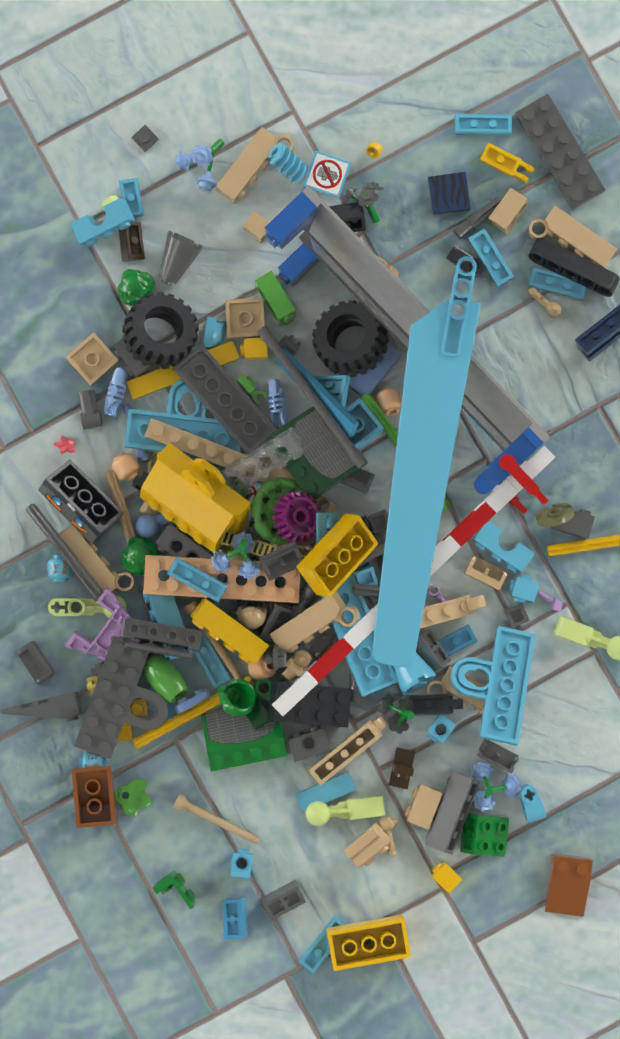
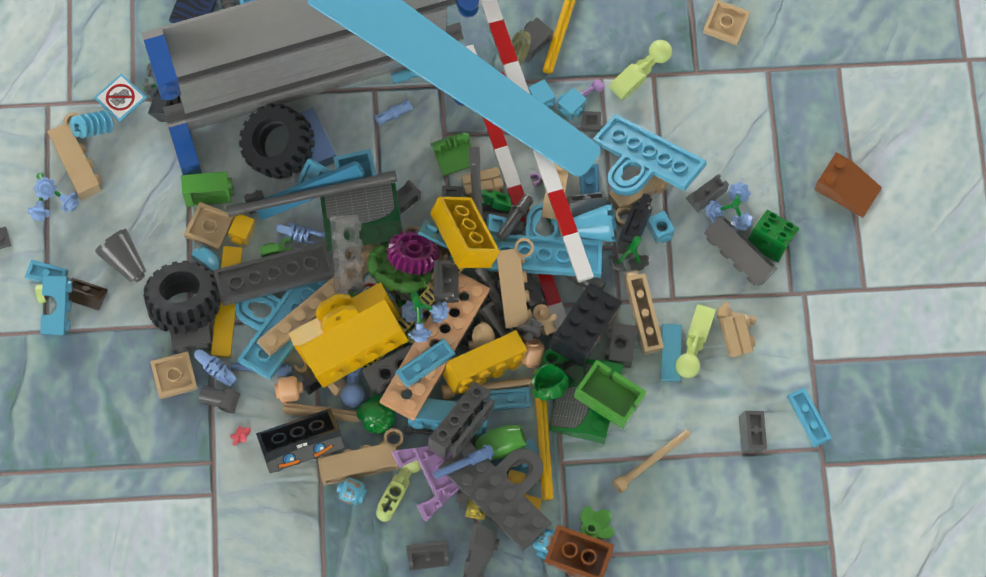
camera: 70 degrees left, 15 degrees down
dark grey axle [25,504,104,598] -> none
green hair [117,269,155,306] -> none
green bracket [152,871,196,909] -> none
medium blue plate [174,688,211,714] -> none
dark azure hinge [222,897,248,939] -> none
medium azure brick [231,848,253,879] -> none
tan brick [243,211,270,243] -> none
yellow brick [326,914,411,971] -> none
bright green axle [361,393,398,447] -> none
yellow hinge [366,141,382,159] -> none
light nougat head [375,386,402,416] -> none
dark brown bracket [388,747,416,790] -> none
tan brick [404,784,443,830] -> none
yellow brick [431,861,462,893] -> none
medium azure piece [518,784,547,824] -> none
none -> medium blue pin [433,445,494,479]
none -> bright green piece [574,360,647,429]

